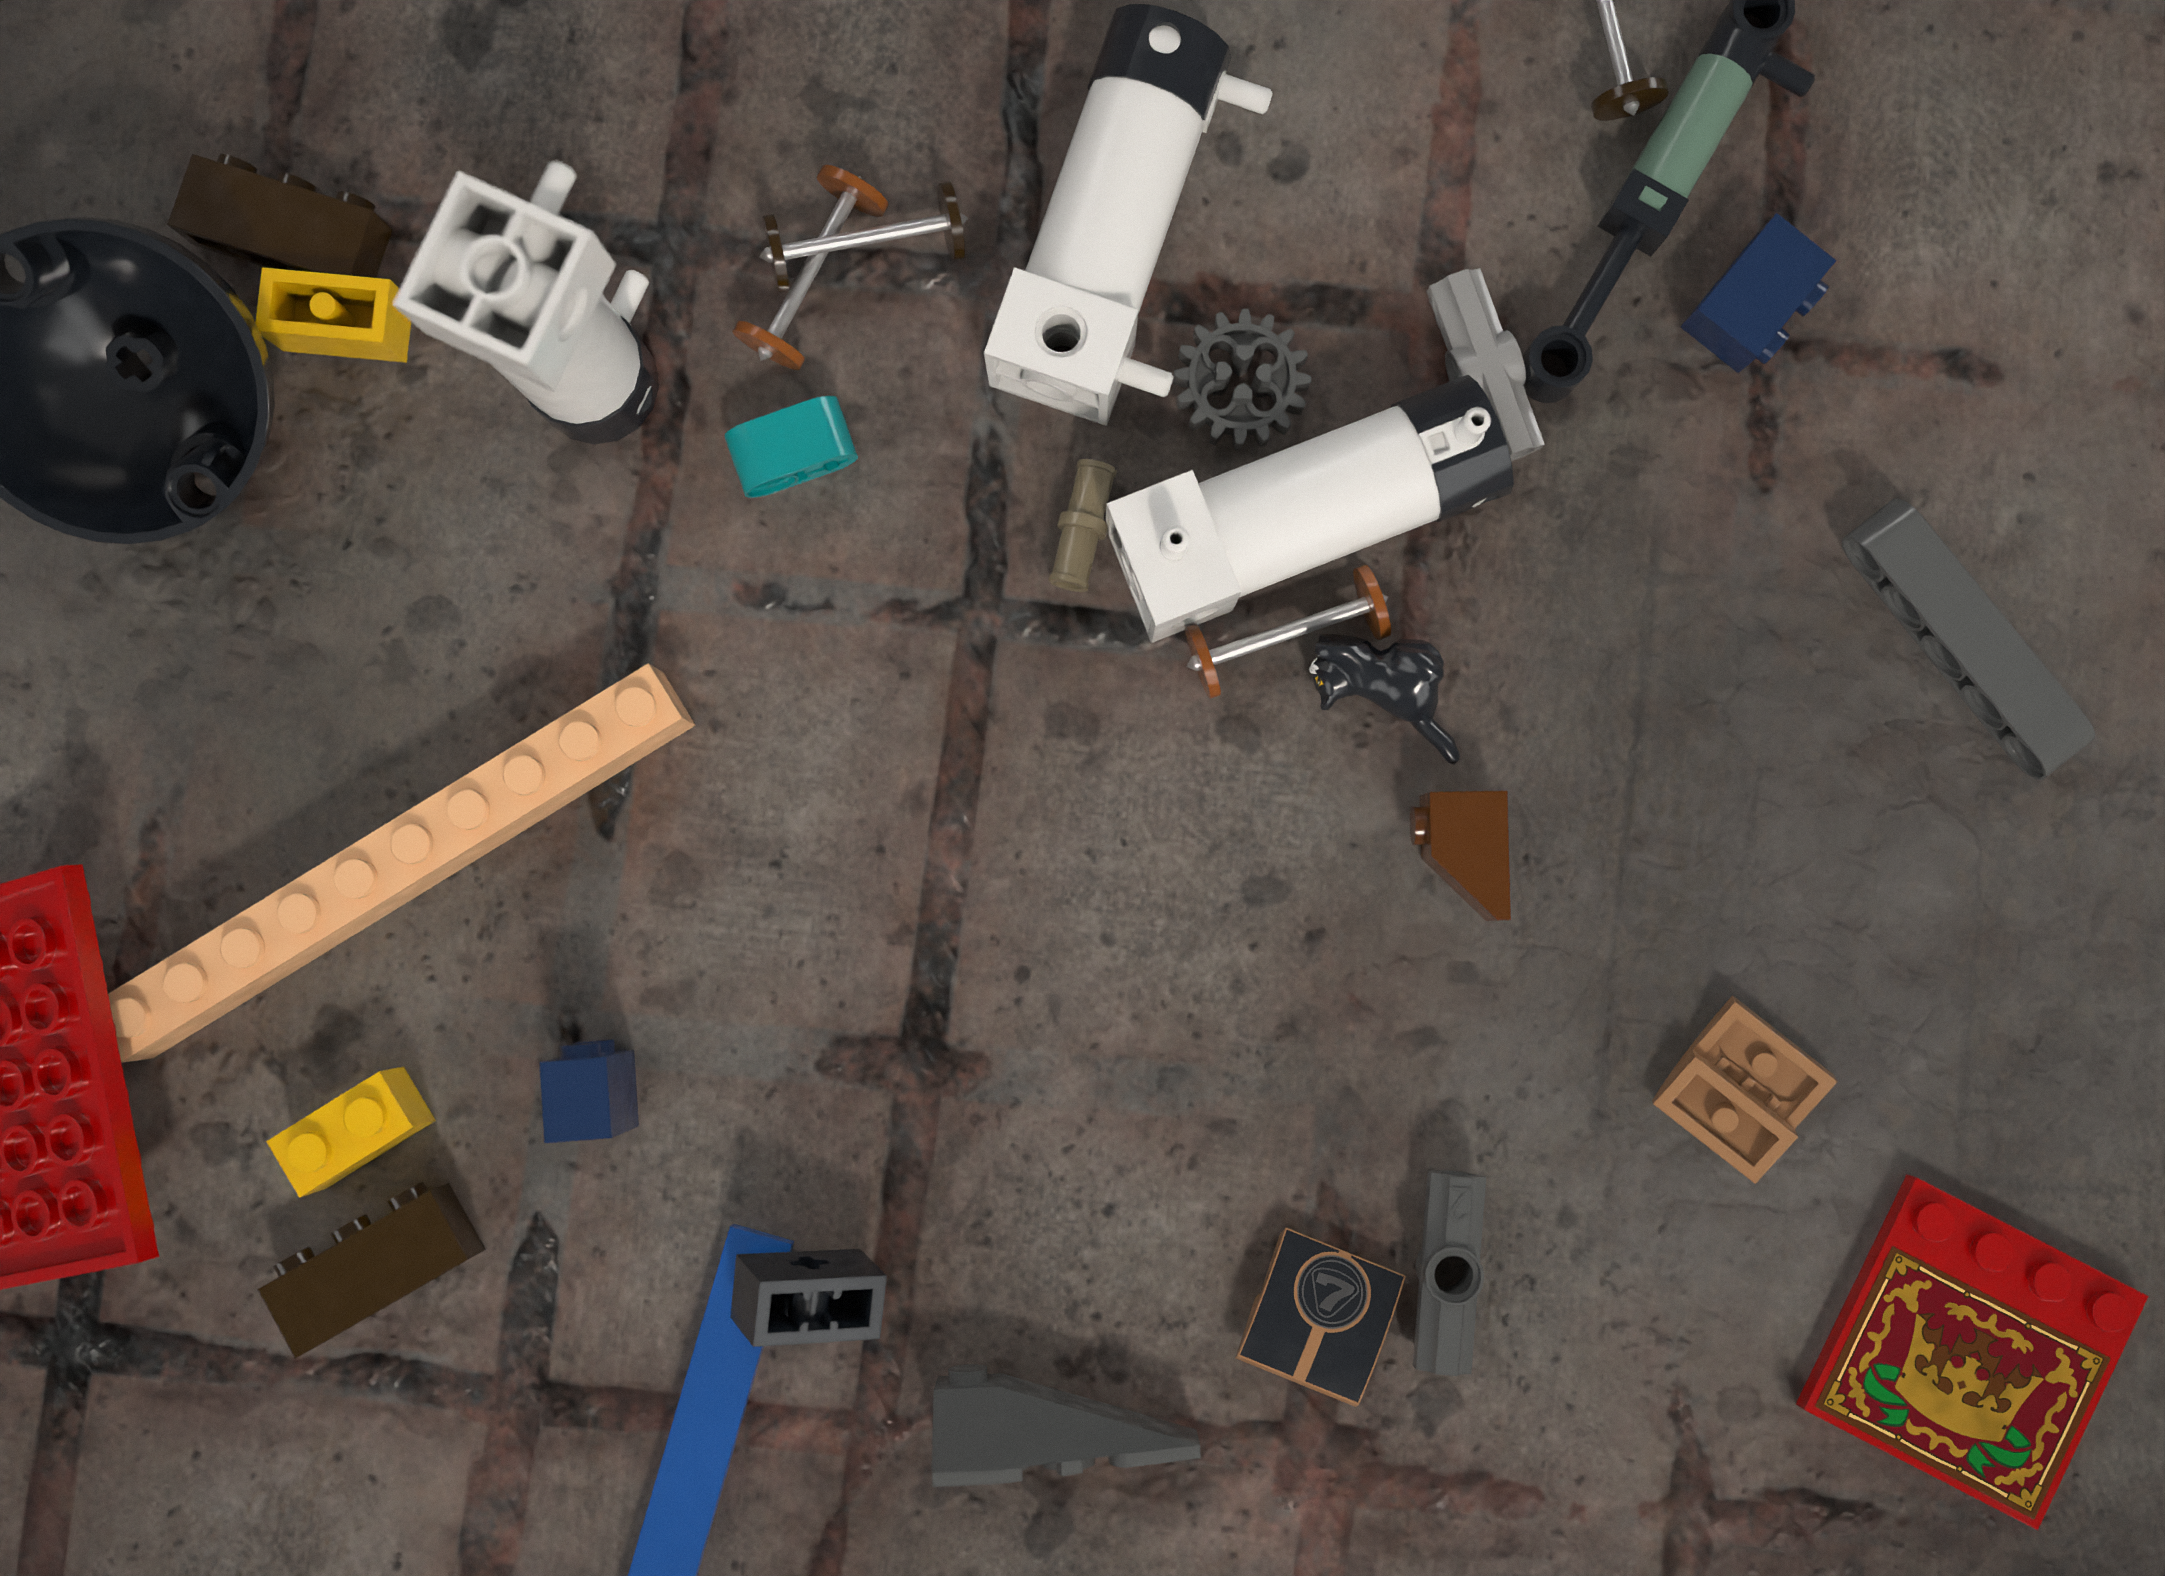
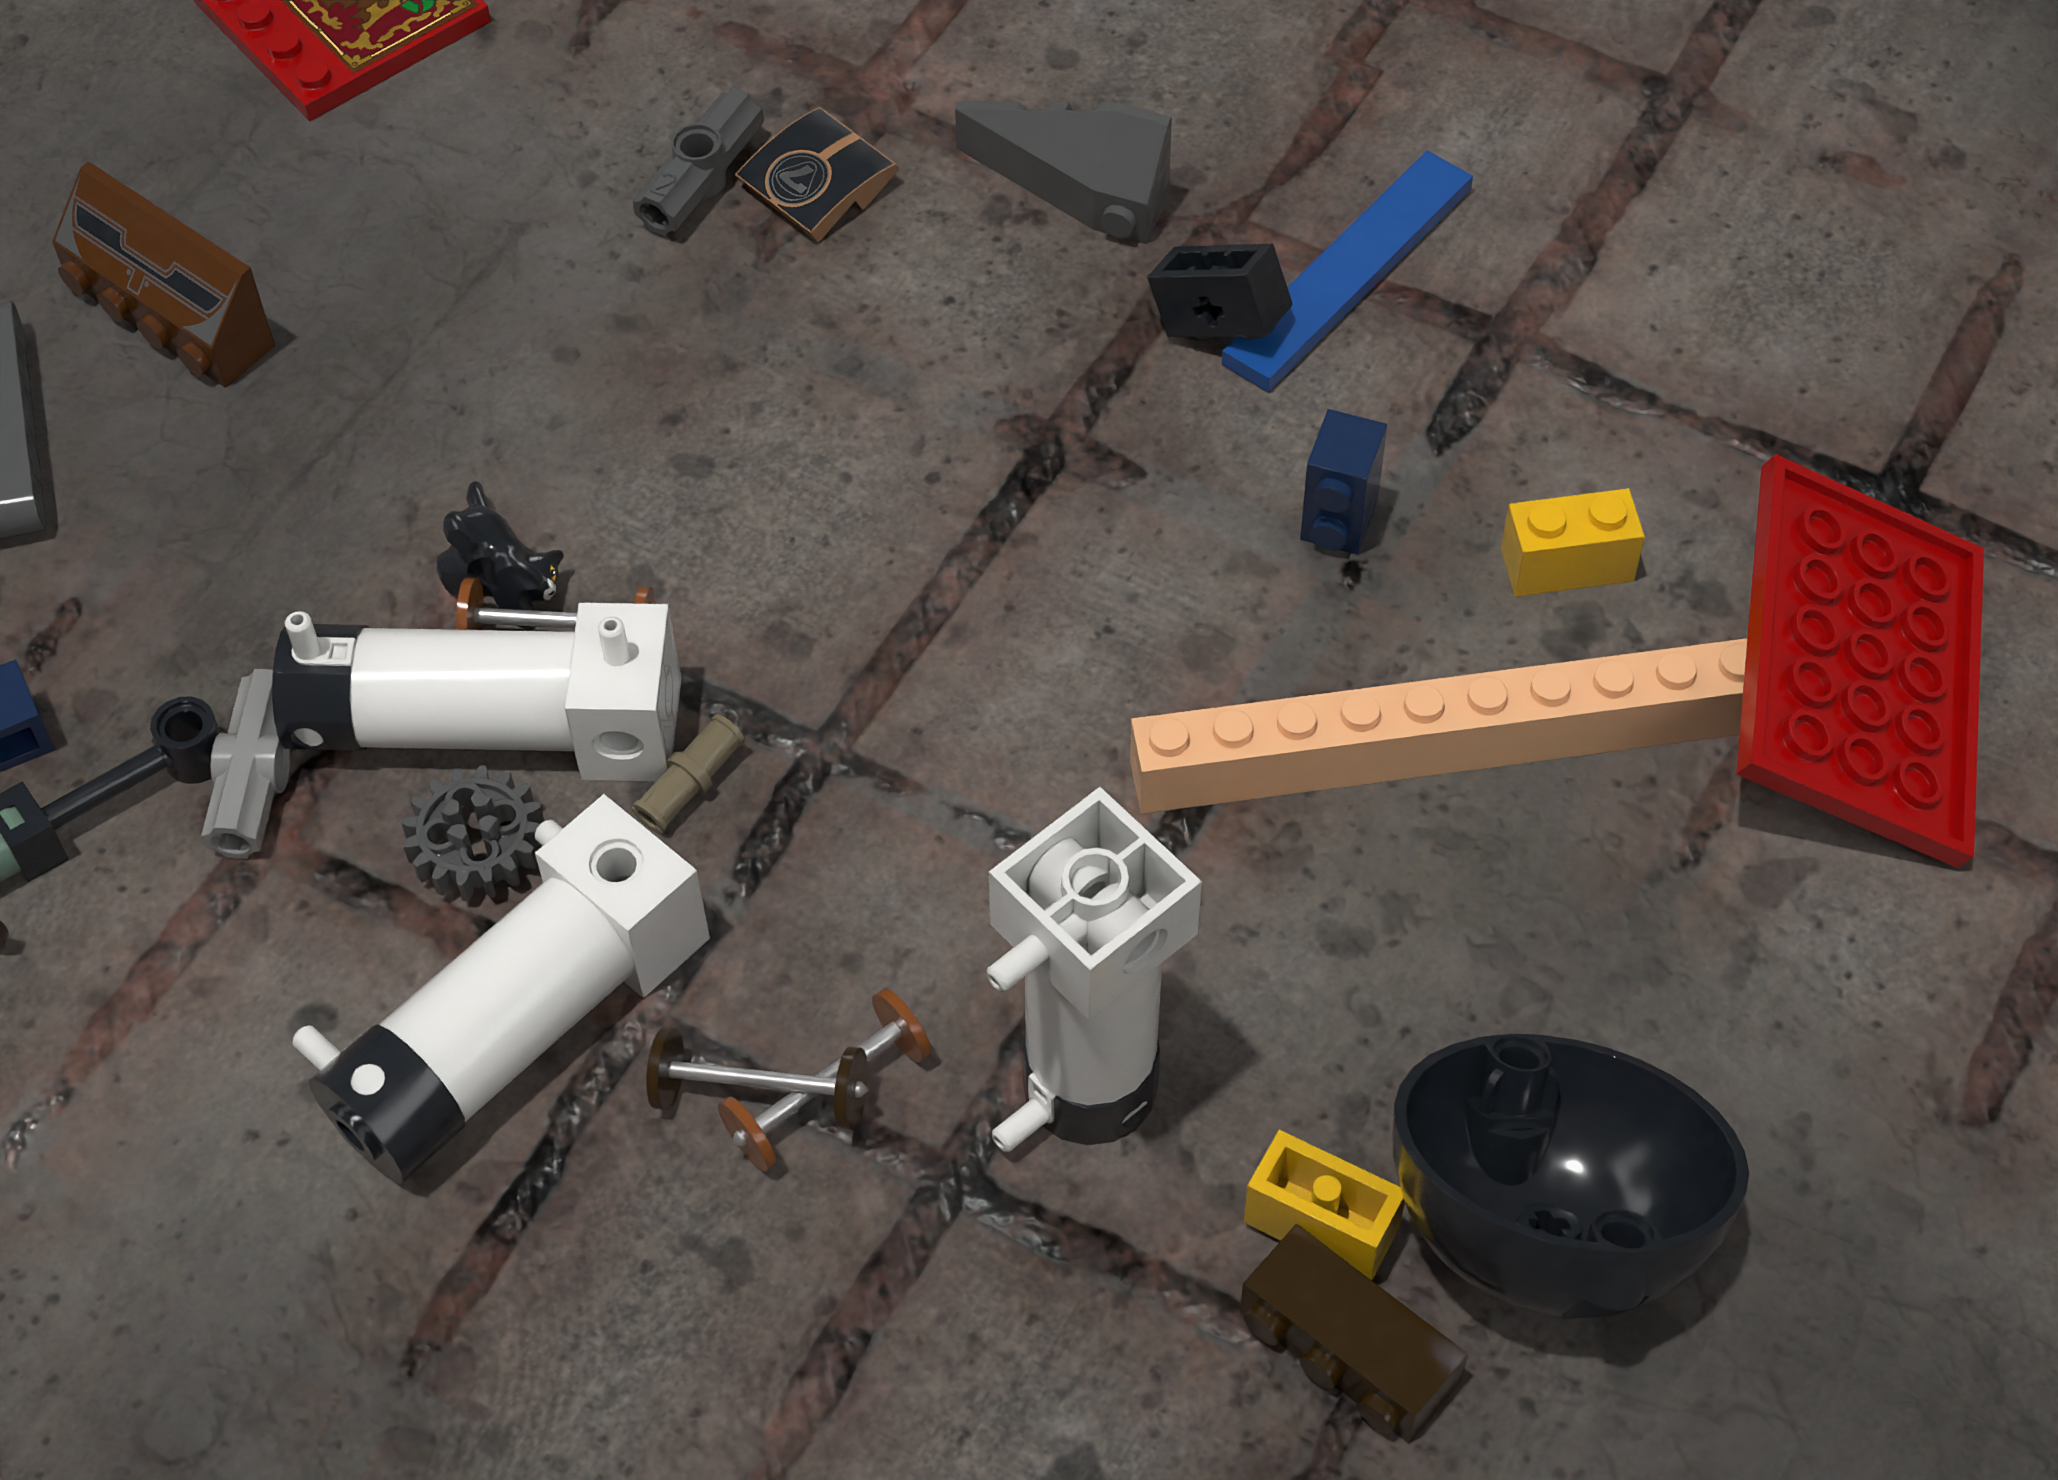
camera: 155 degrees left, 30 degrees down
dark brown brick [257,1182,486,1359] -> none
teal beam [724,395,858,498] -> none
reddish brown slope [1410,791,1511,921] -> none
medium nougat slope [1652,995,1838,1184] -> none
none -> reddish brown slope [52,162,275,388]

